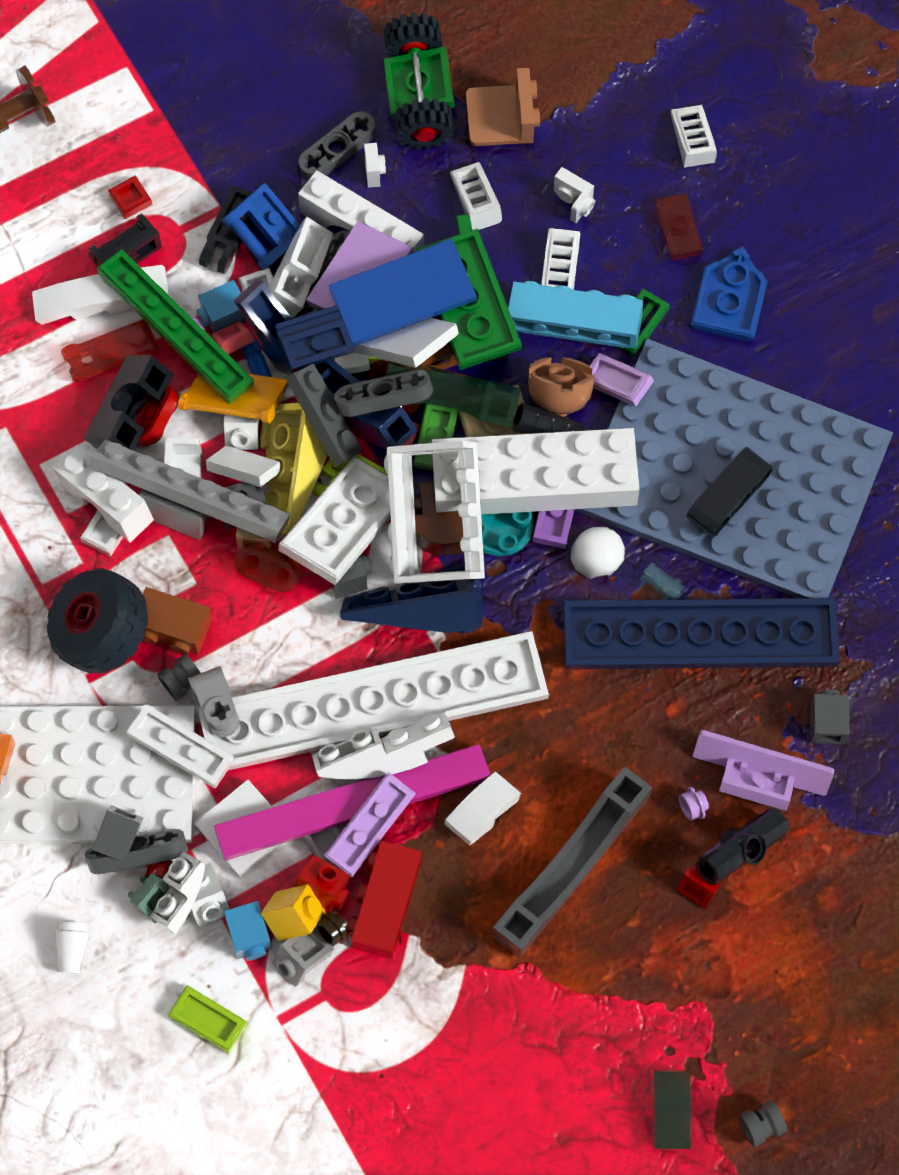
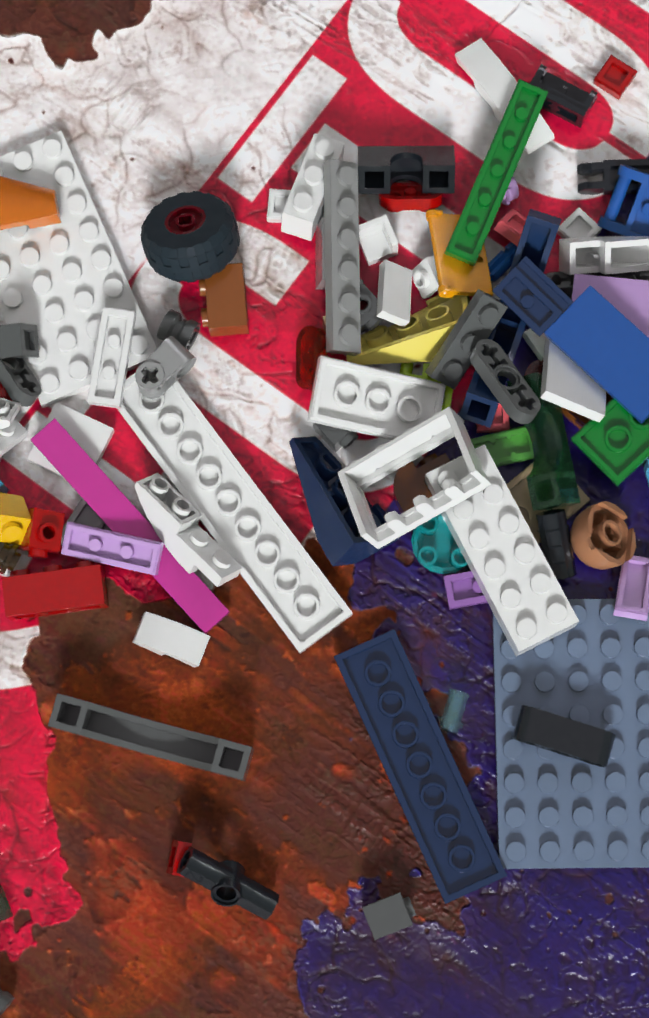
camera: 75 degrees right, 10 degrees up
clear red plate [61,319,159,382] -> none
dark azure brick [196,280,247,333] -> none
white hair [570,527,625,579] -> none
lavender plate [679,787,709,821] -> none
lavender bracket [693,730,835,811] -> none

